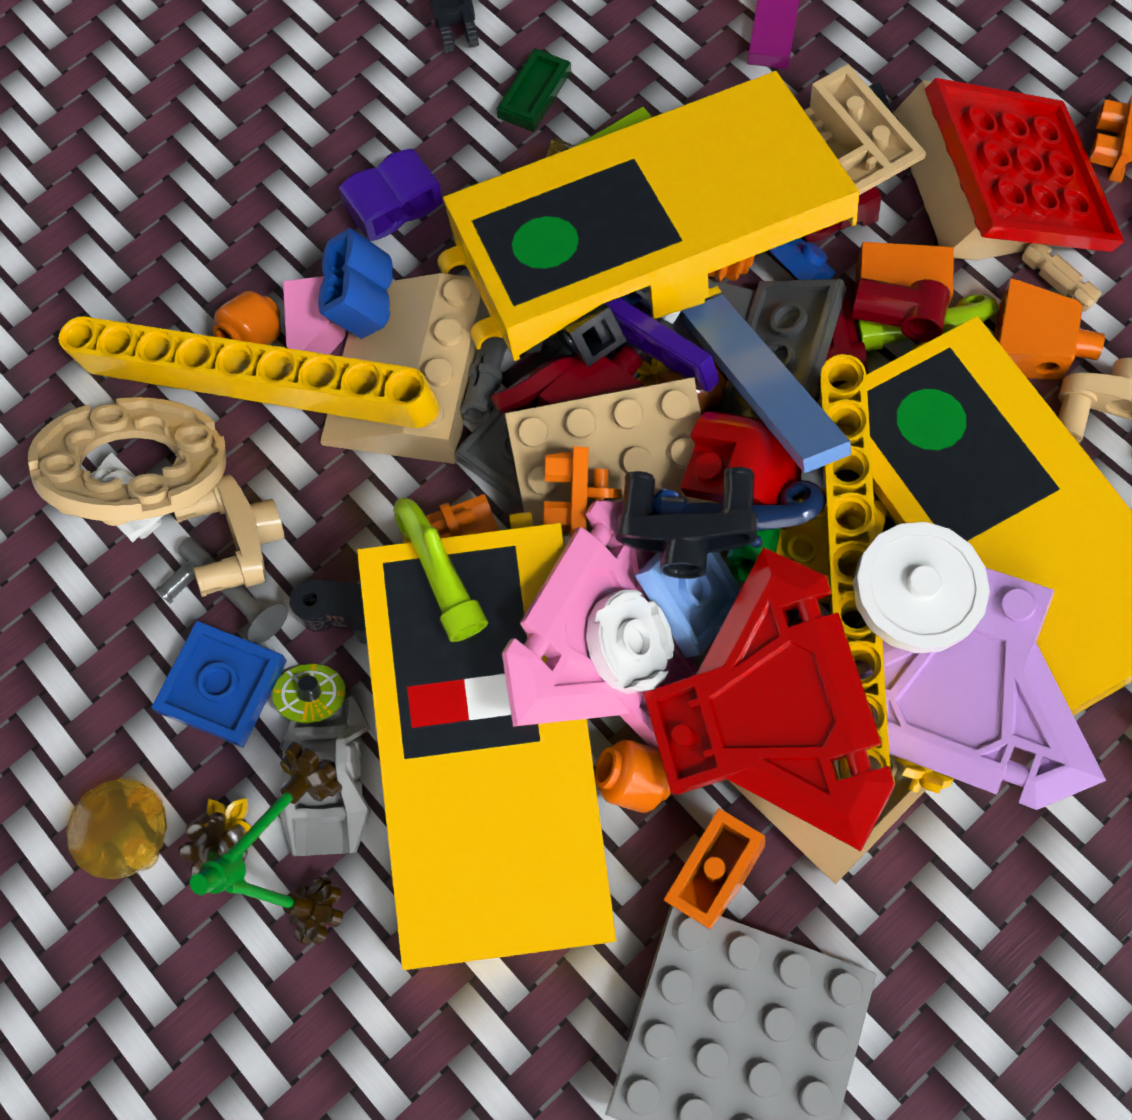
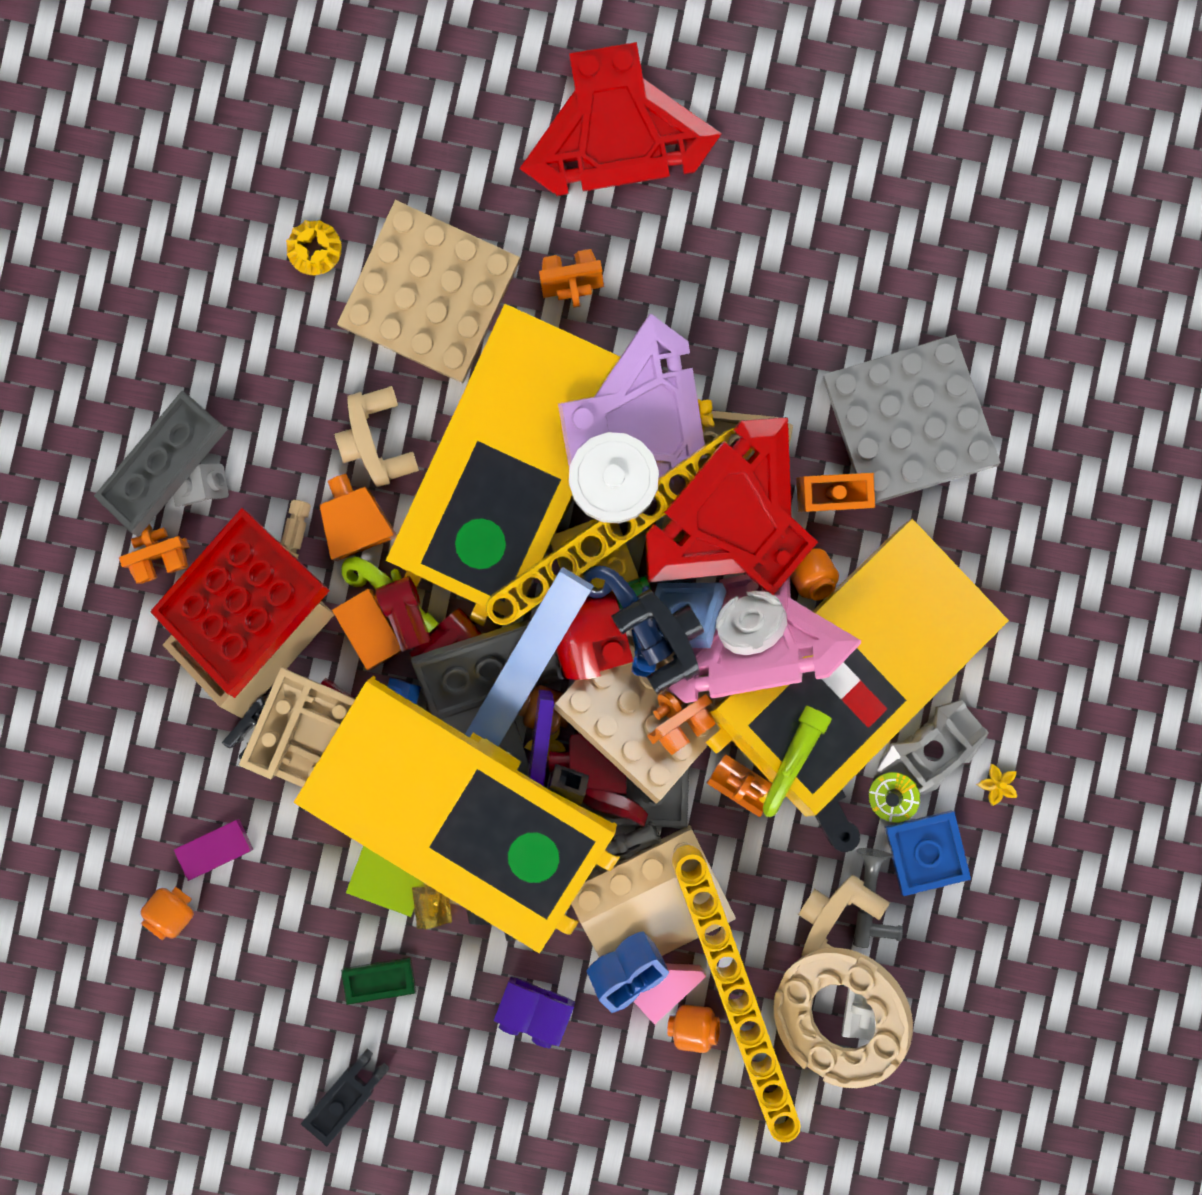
camera: 130 degrees left, 20 degrees up
clear yellow dish [66,779,167,880] -> none
dark brown plant [178,742,343,945] -> none

